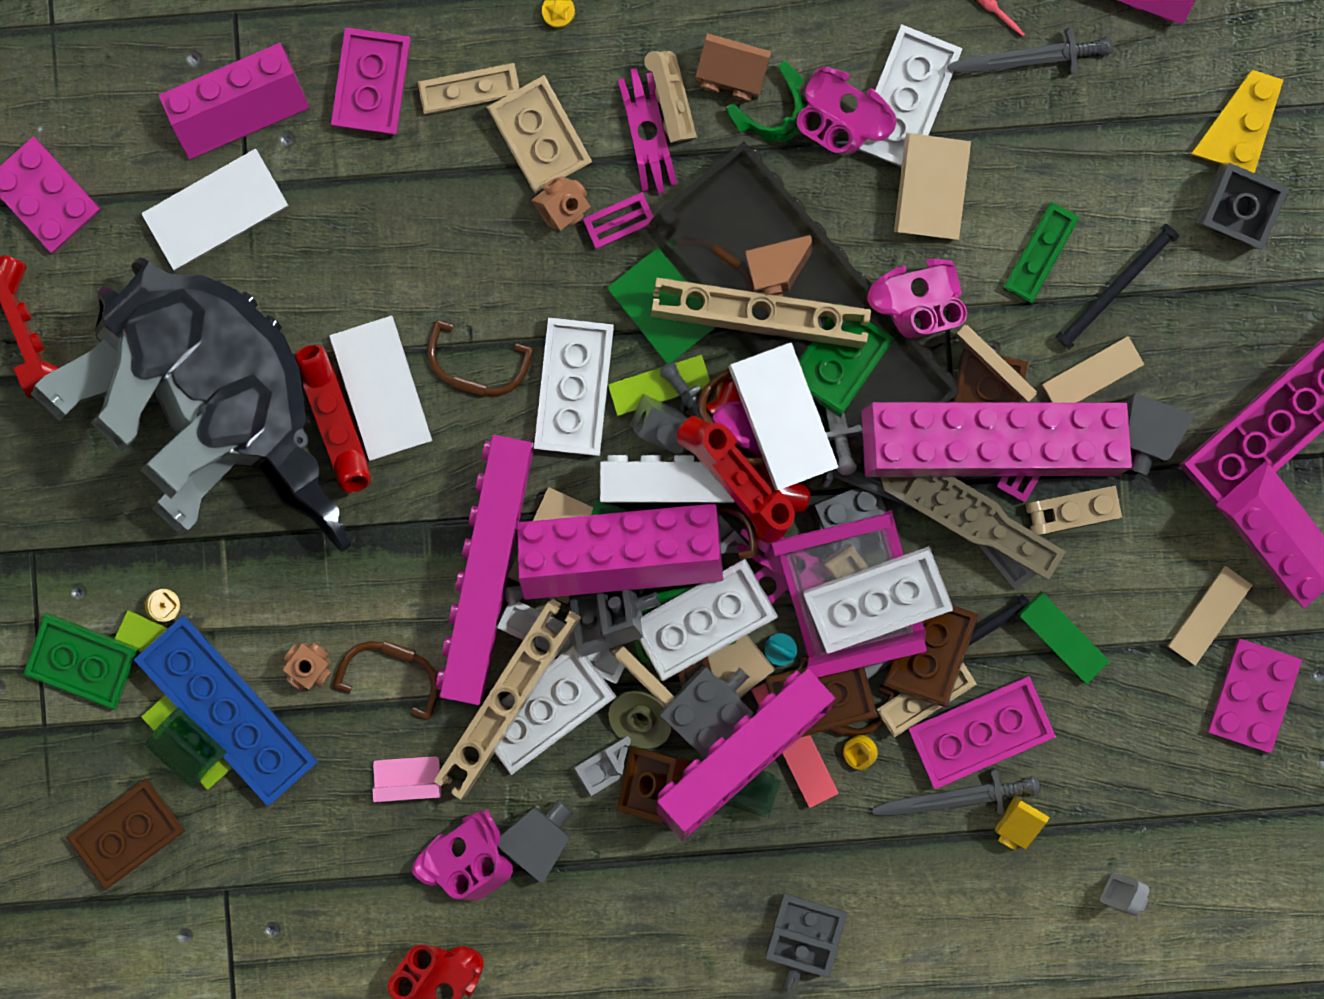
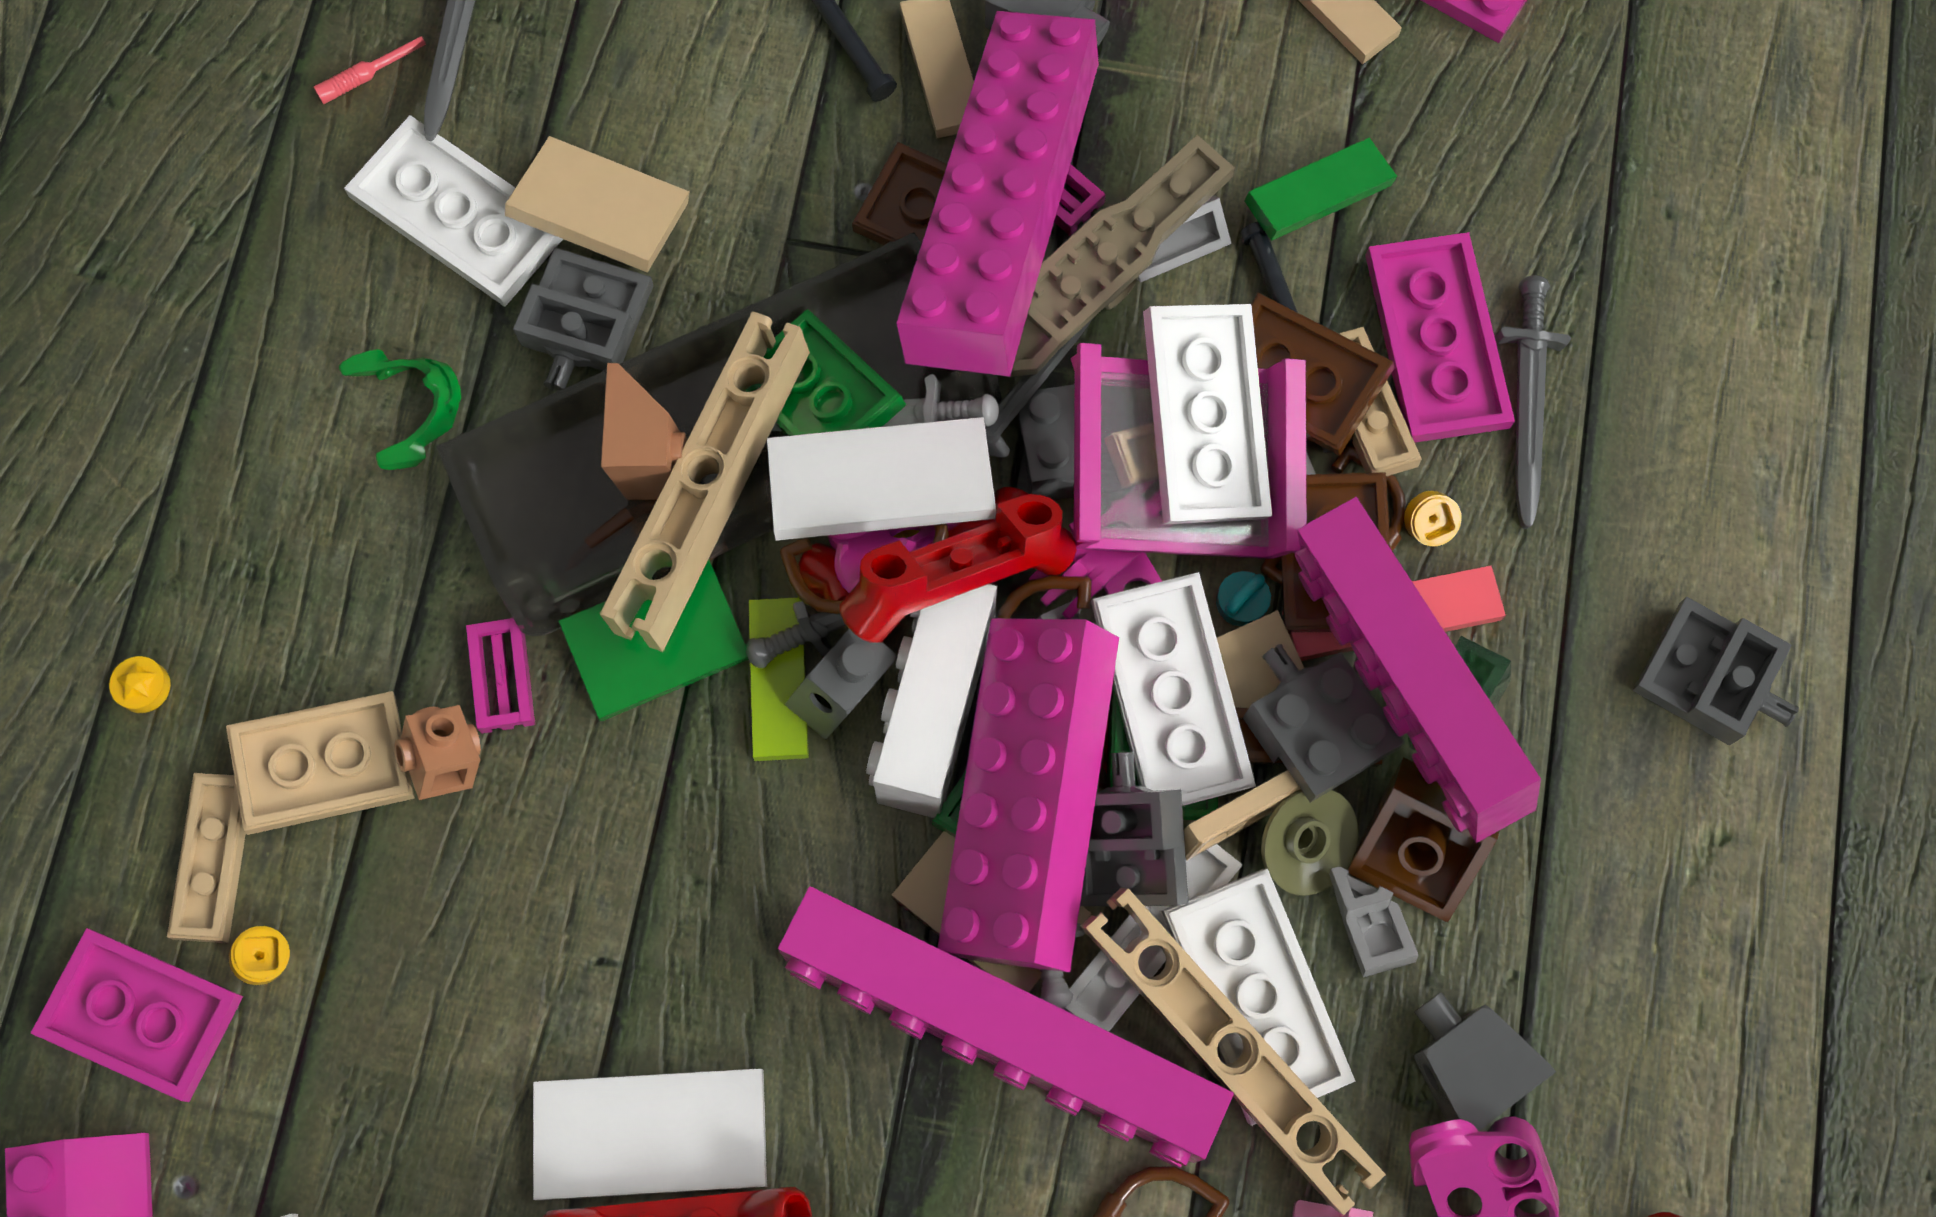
camera: 75 degrees left, 15 degrees down
reddish brown piece [427,320,534,397] -> none
white plate [534,318,614,456] -> none
dark pink piece [618,69,677,194] -> none
tan plate [644,51,697,143] -> none
nougat slope [695,33,771,102] -> none
dark pink piece [797,67,897,155] -> none
dark pink piece [868,259,967,339] -> none
tan tile [954,325,1037,403] -> none
yellow slope [994,797,1050,850] -> none
green tile [1003,201,1080,304] -> none
tan plate [1025,485,1122,535] -> none
light grey piece [1100,872,1149,916] -> none
none -> yellow tile [229,926,290,985]
none -> dark grey plate [513,248,654,393]

